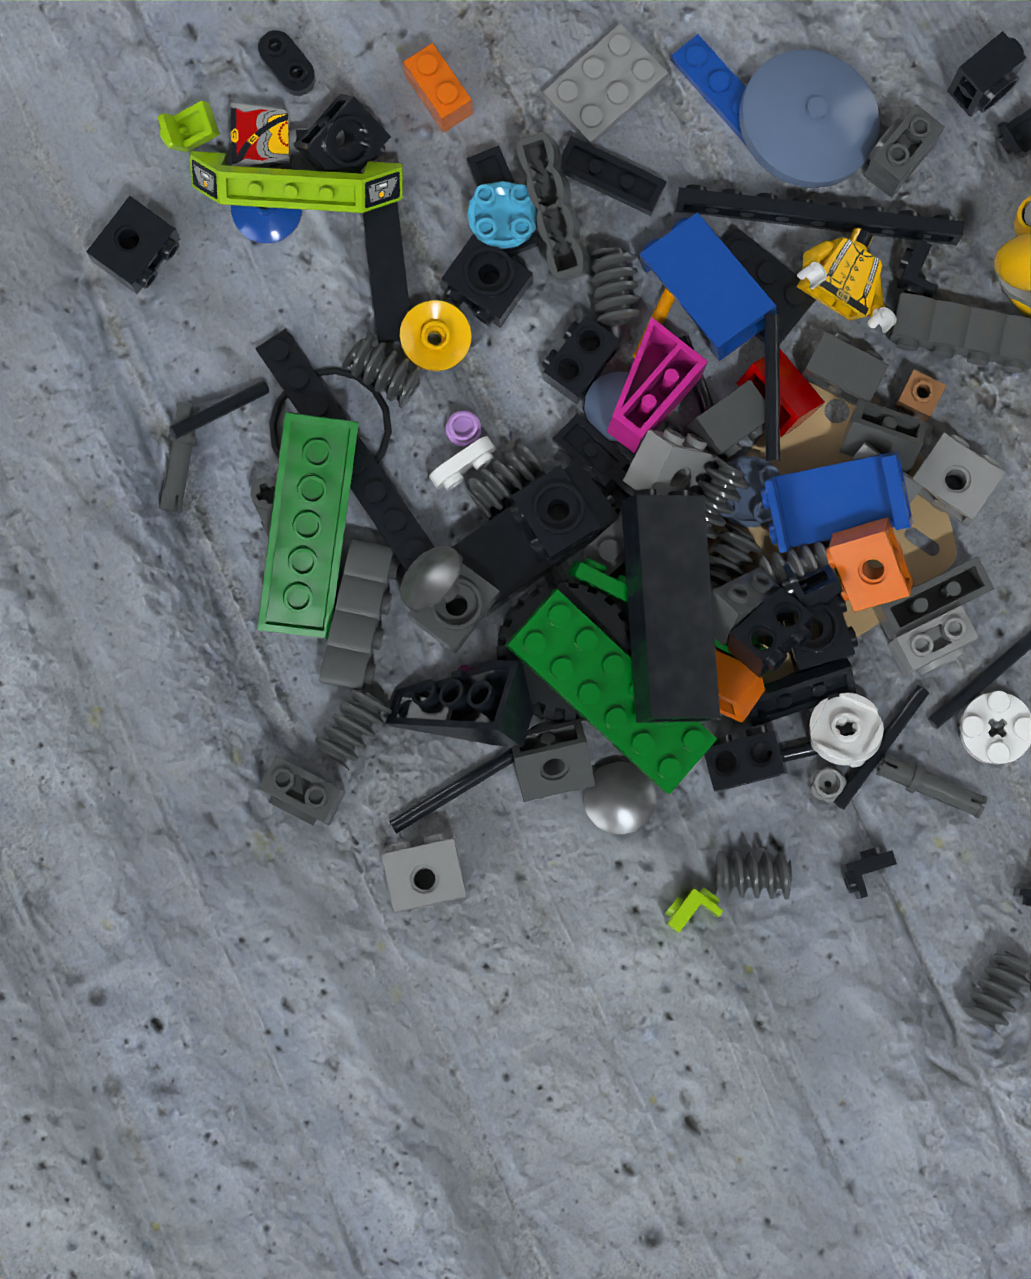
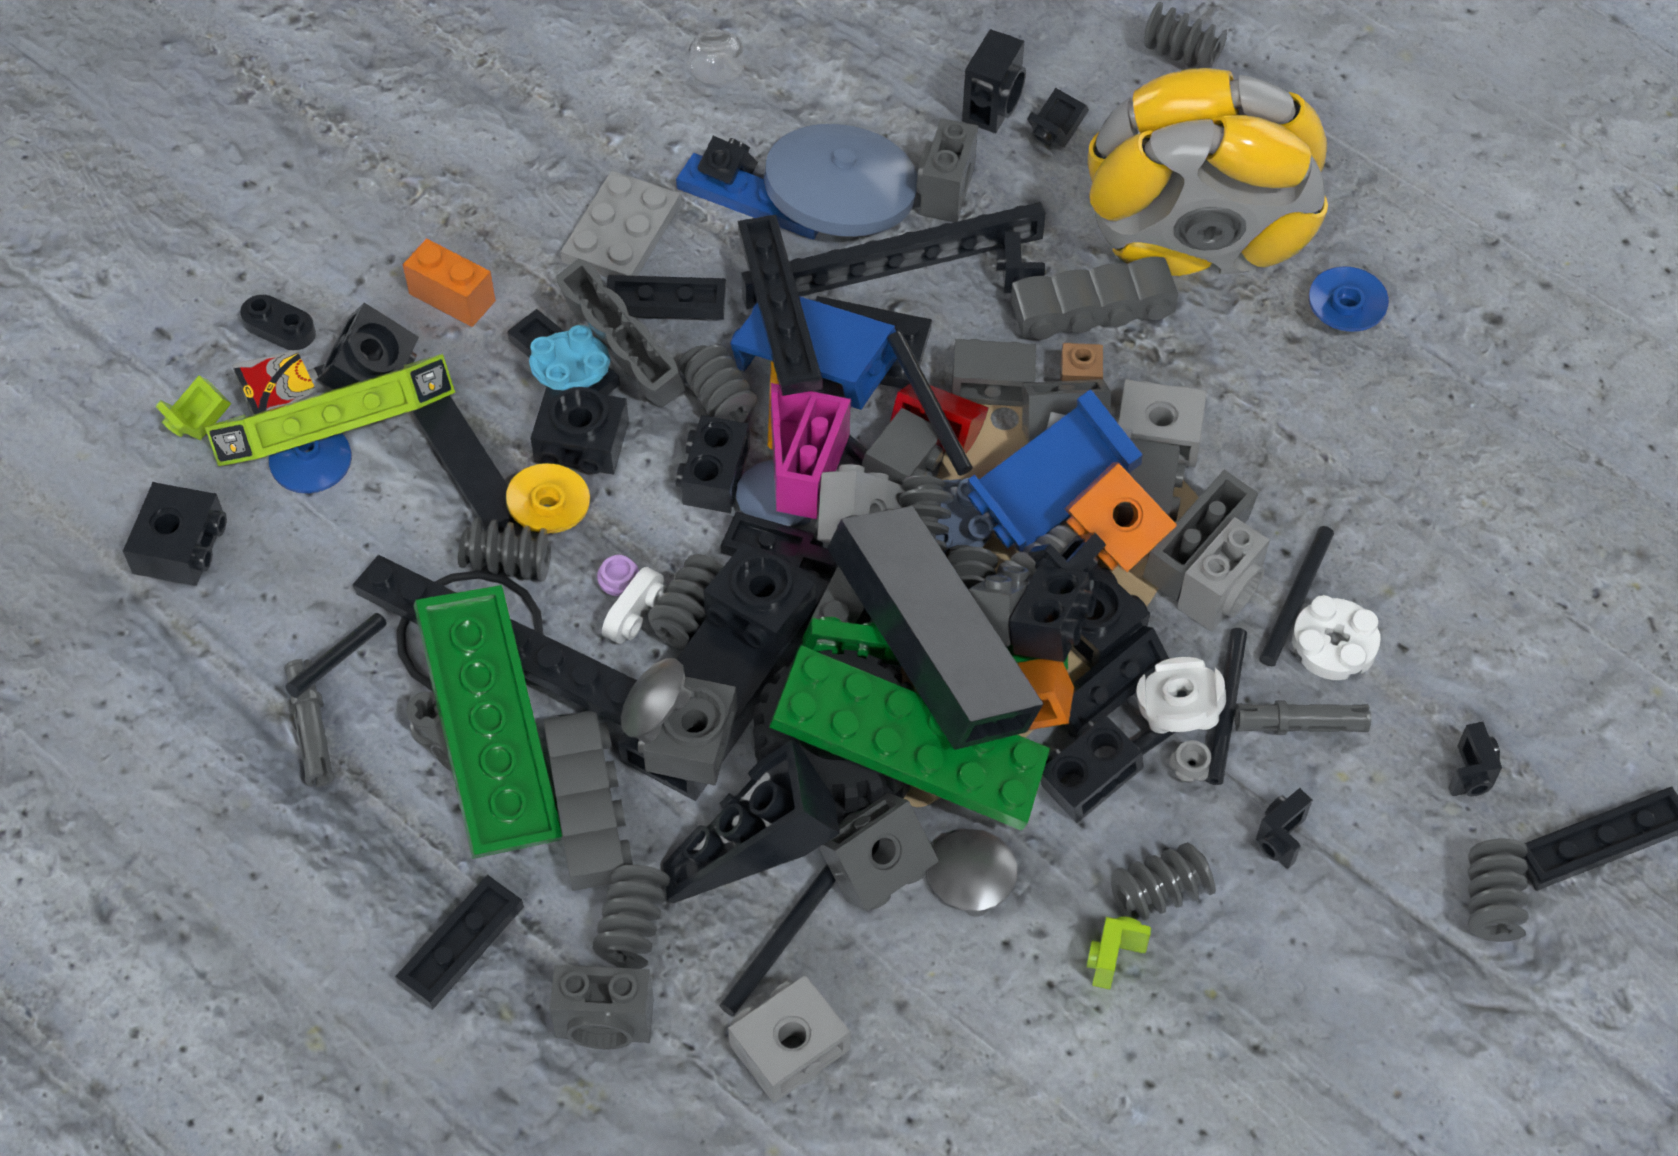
camera: 25 degrees left, 25 degrees down
yellow torso [797,228,897,333] -> none
none -> black plate [395,874,524,1010]
none -> black bracket [698,135,758,185]
none -> black tile [737,215,823,396]
none -> dark grey brick [1116,438,1186,526]

